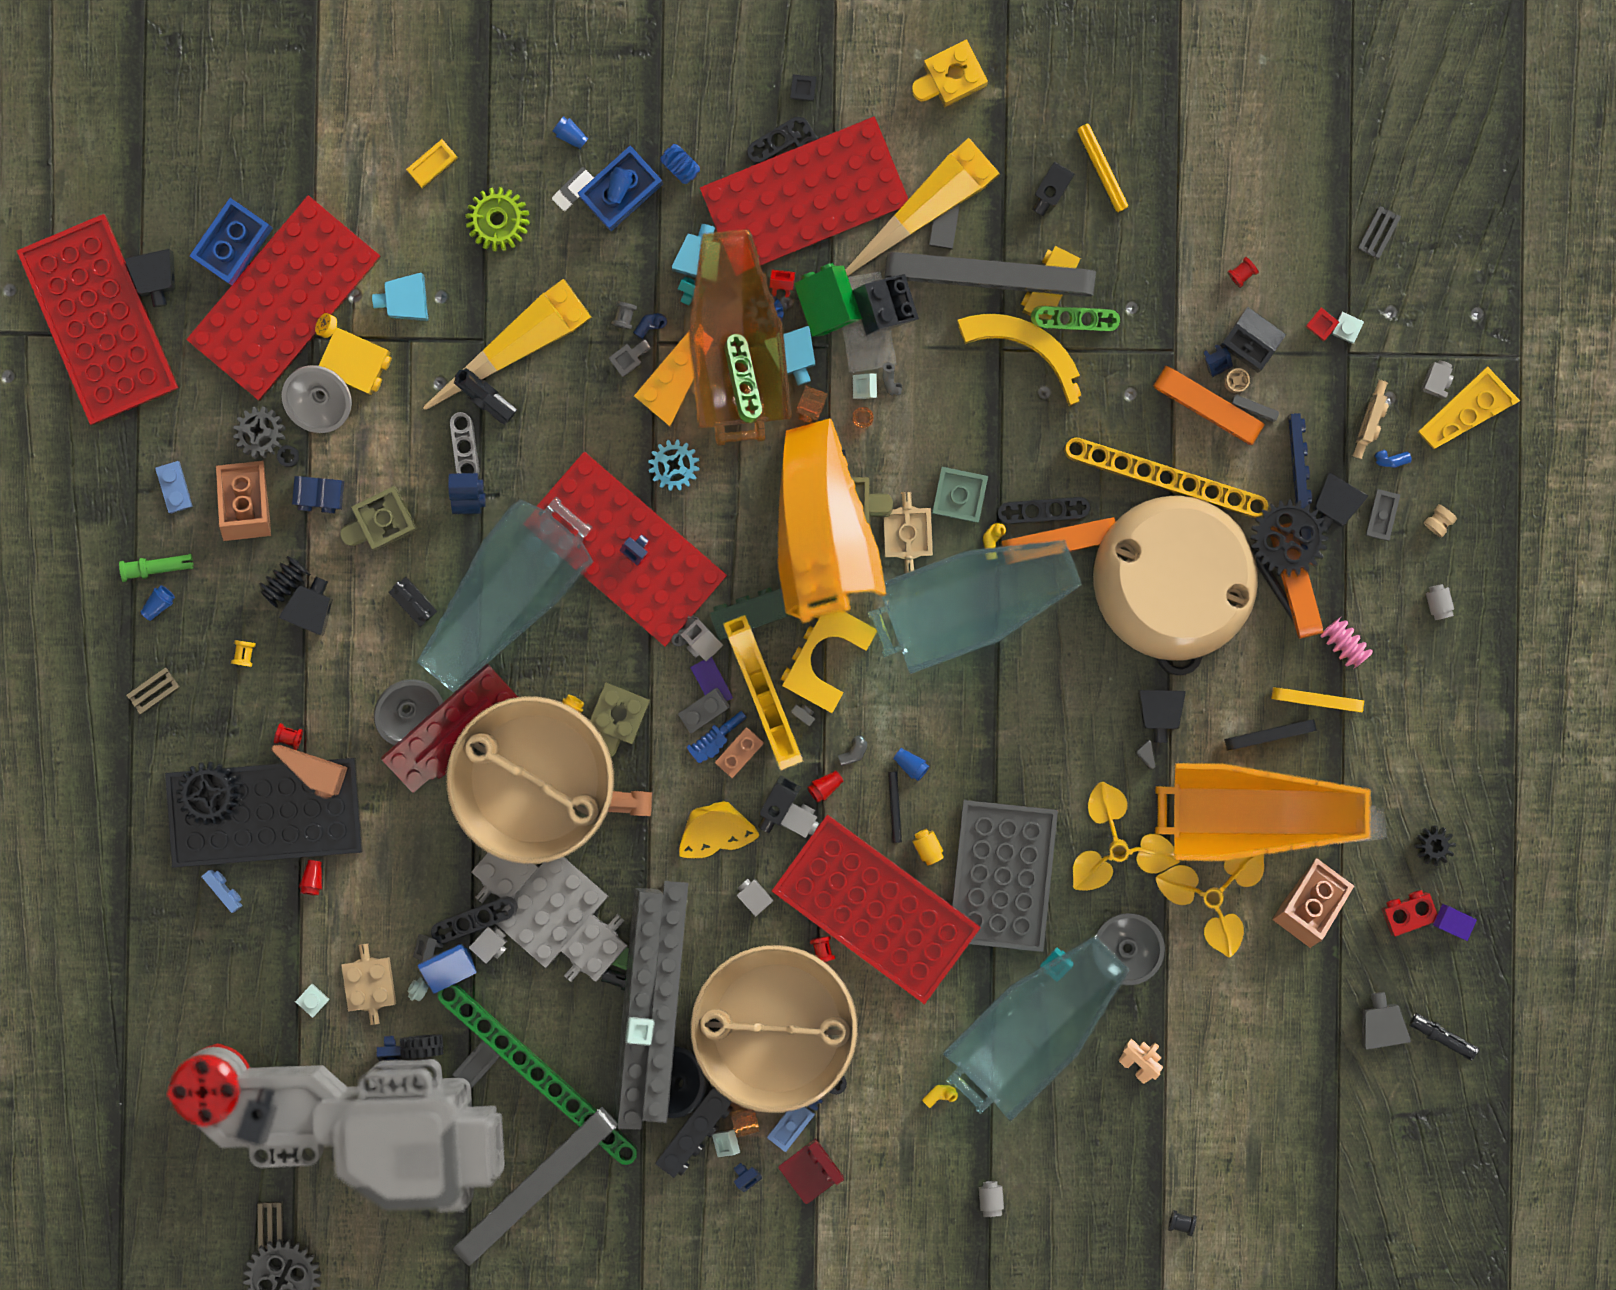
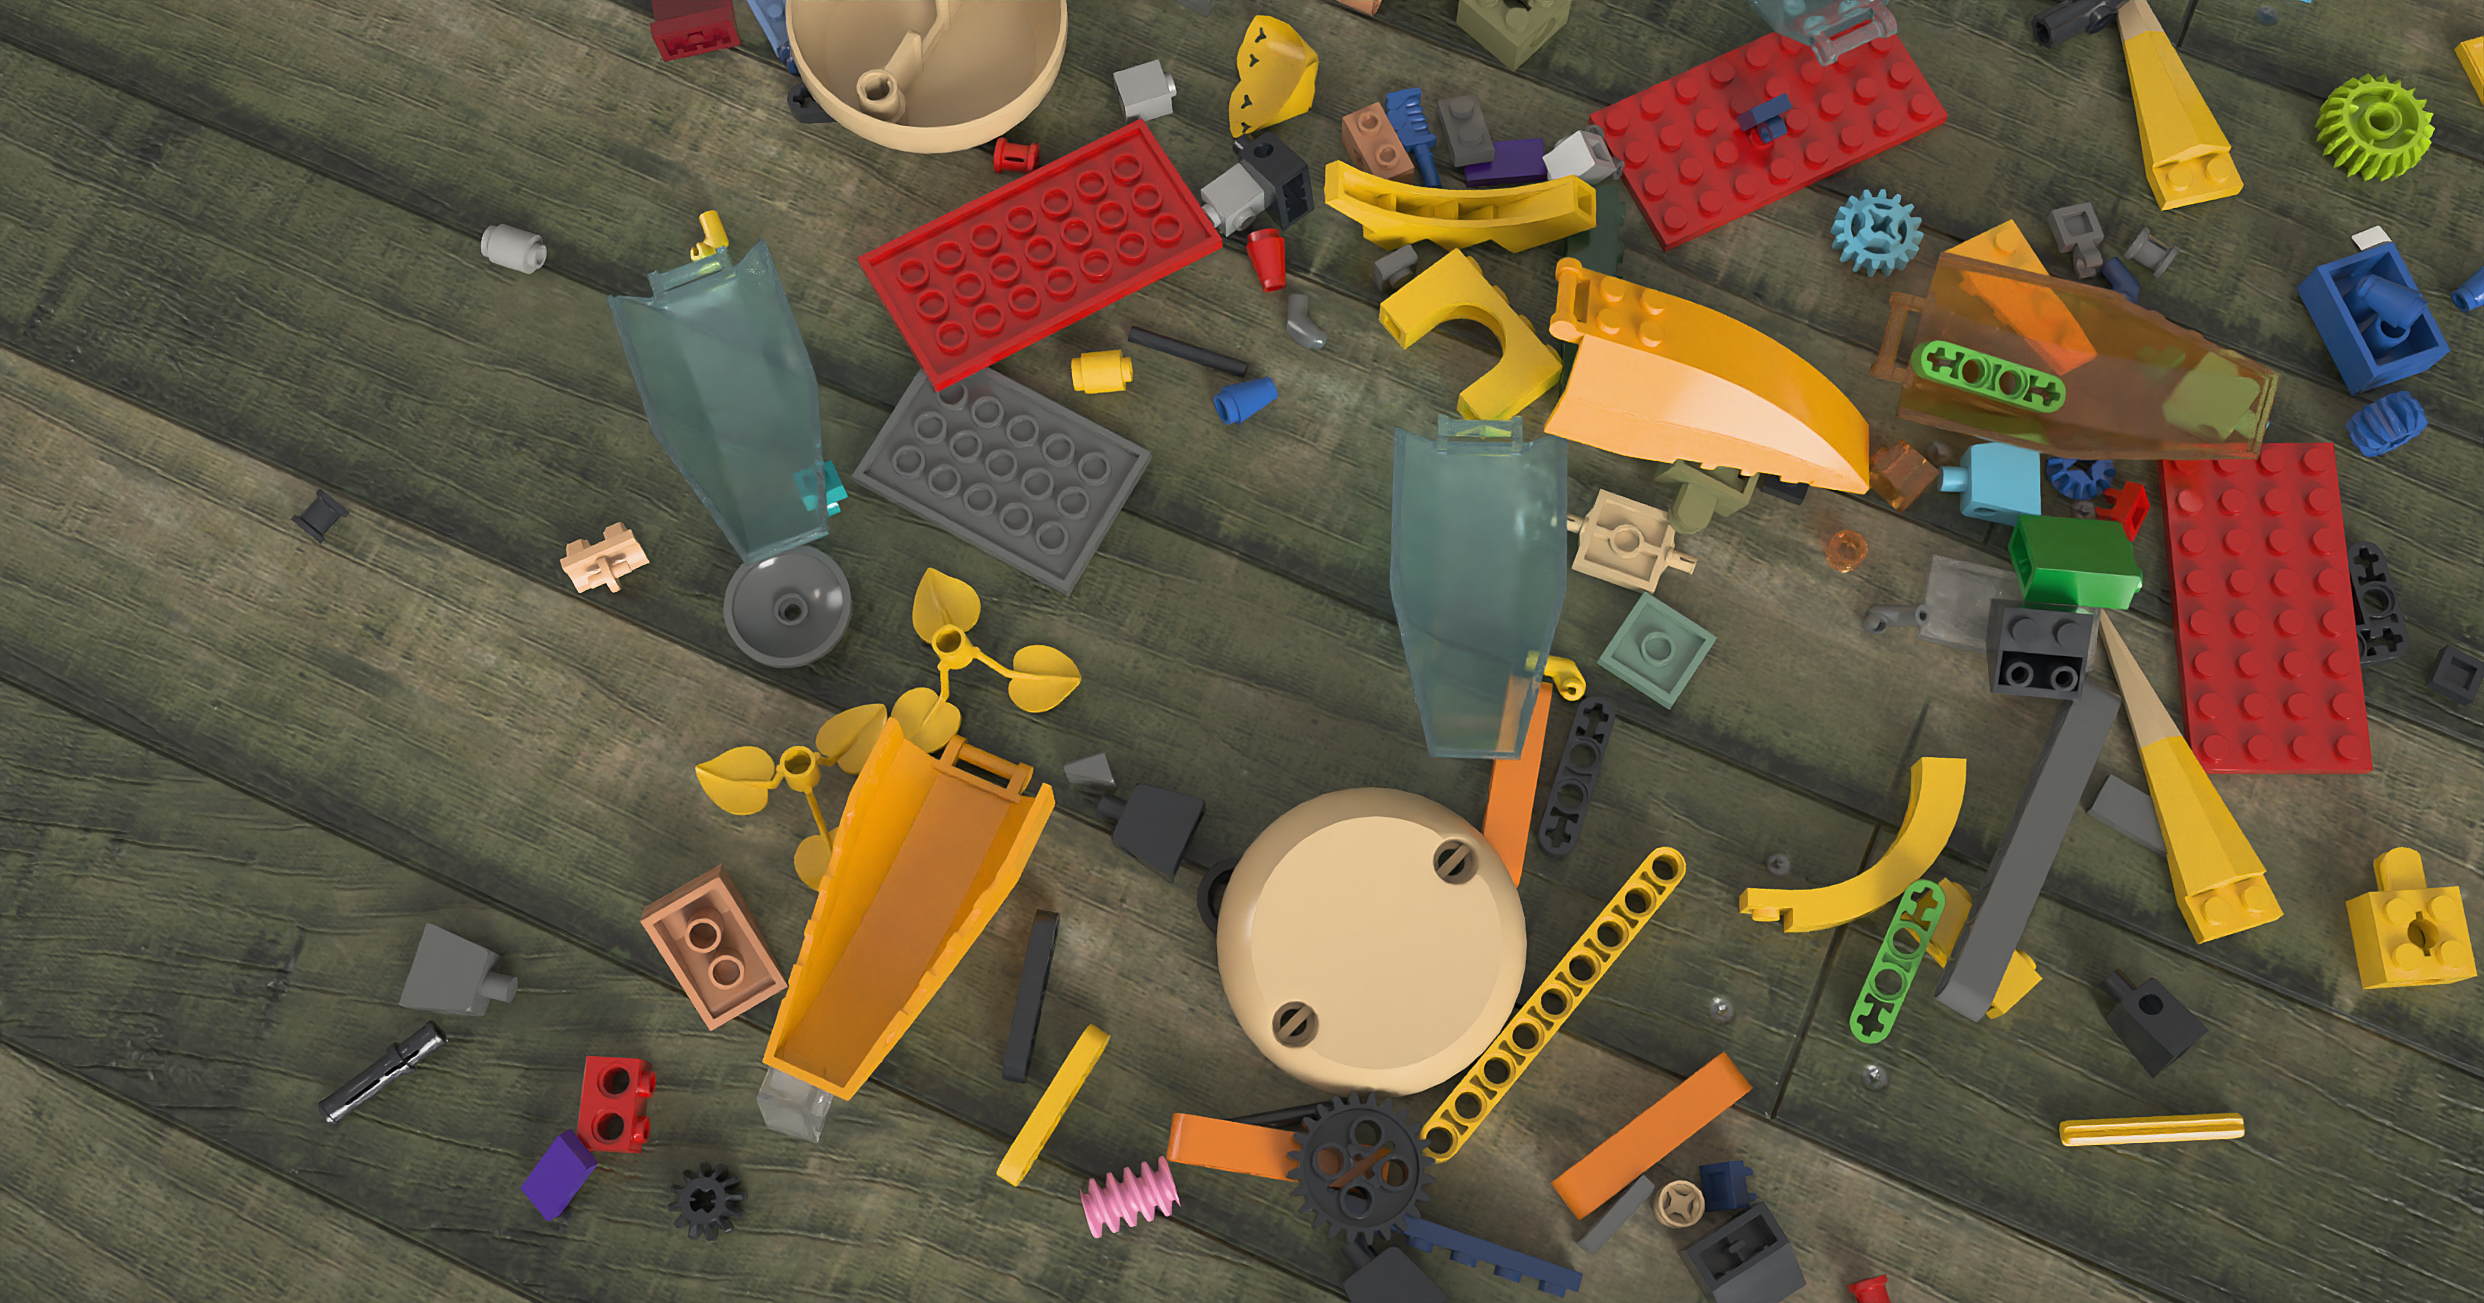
camera: 115 degrees right, 15 degrees down
light aqua plate [853,373,877,399] -> none

